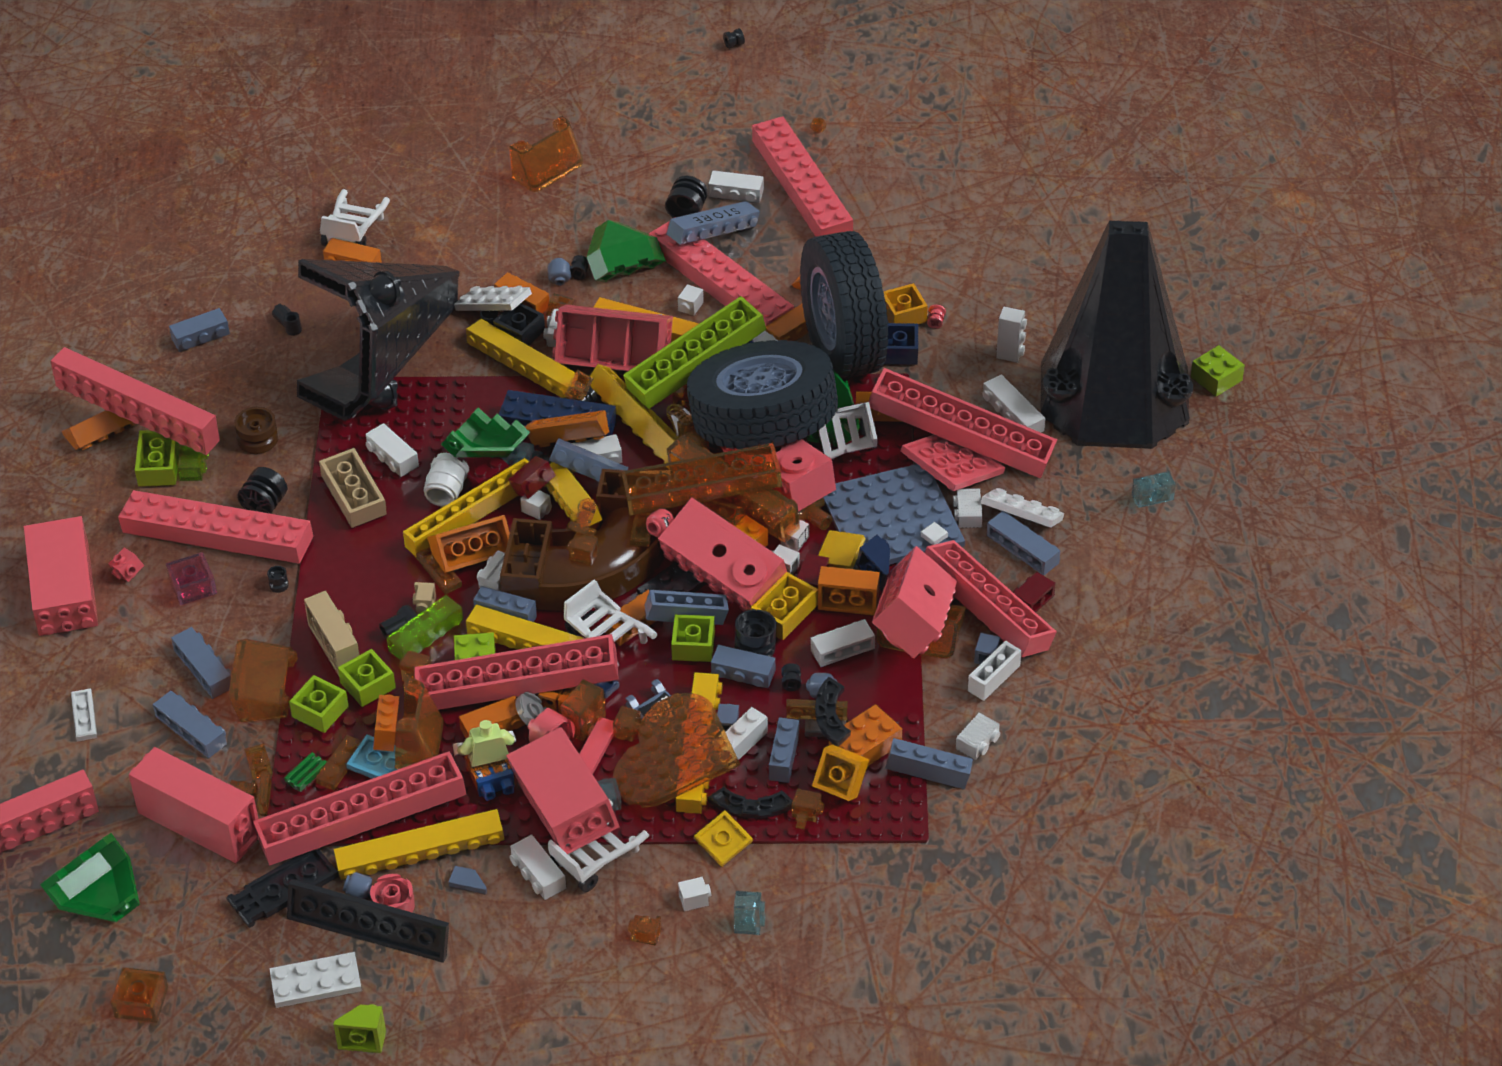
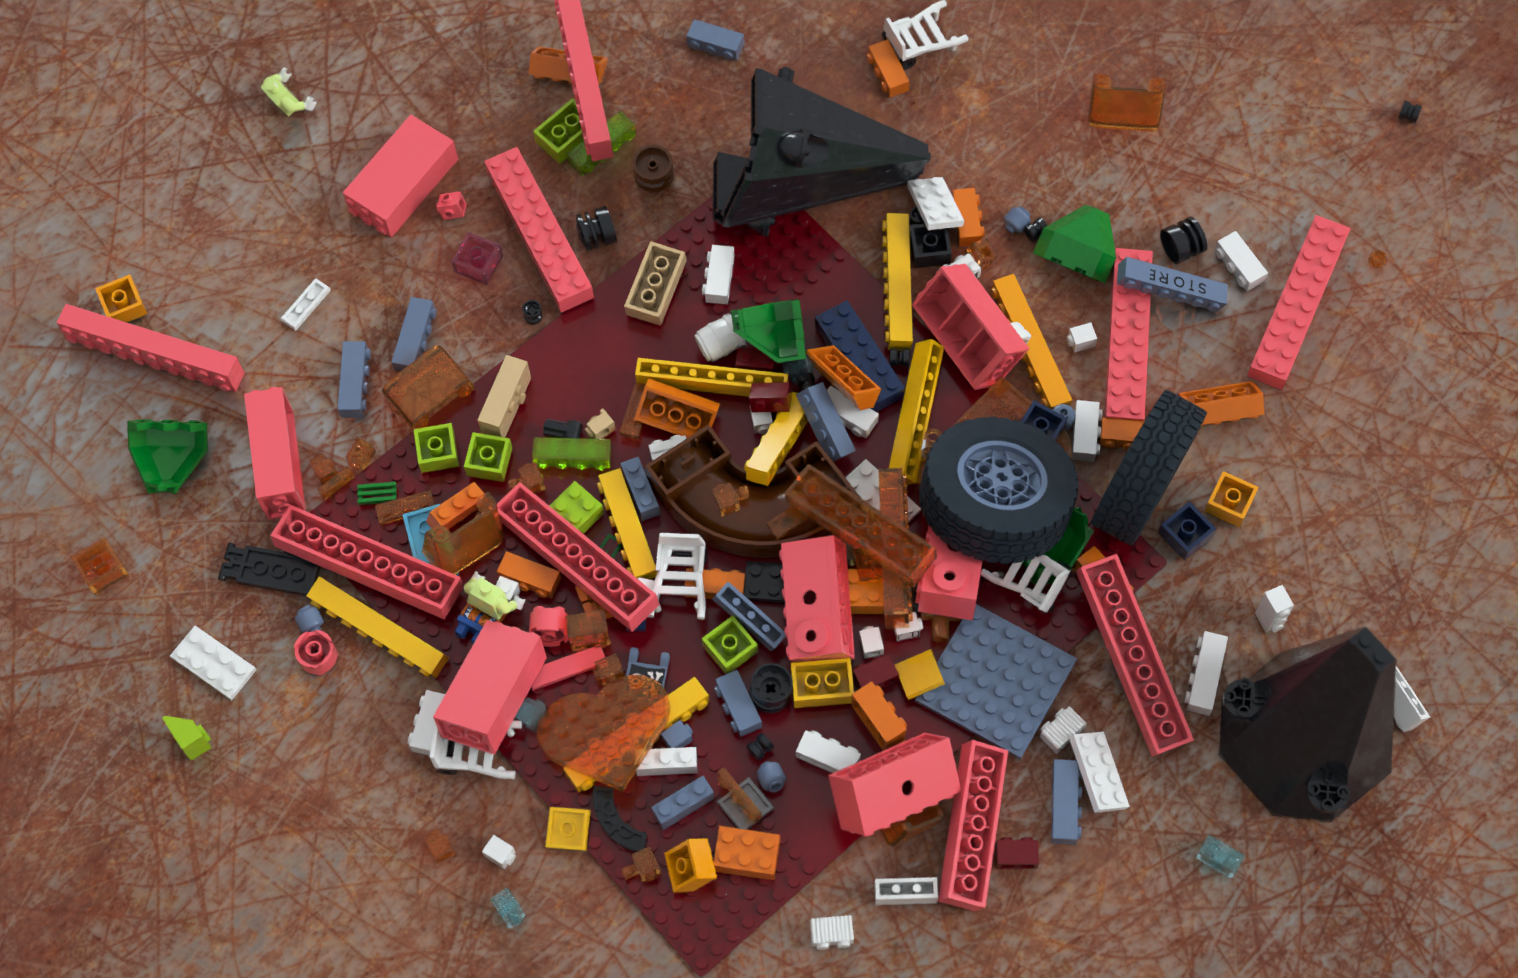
camera: 50 degrees right, 20 degrees up
black plate [287,879,449,963] -> none
dark red rock [444,803,478,820] -> none
sand blue tile [448,866,487,894] -> none
light grey tile [515,692,546,726] -> none
clear orange brick [564,370,593,401] -> none
clear orange leg [566,498,597,536] -> none
lime brick [623,296,766,409] -> none
coral head [646,509,674,537] -> none
black tile [815,677,851,747] -> none
dark blue slope [856,535,890,592] -> none
sand blue brick [885,738,973,789] -> none
coral plate [901,435,1006,491] -> none
white tile [921,522,948,545] -> none
coral bush [927,304,946,329] -> none
sand blue brick [974,633,1000,664] -> none
lime brick [1191,345,1245,397] -> none

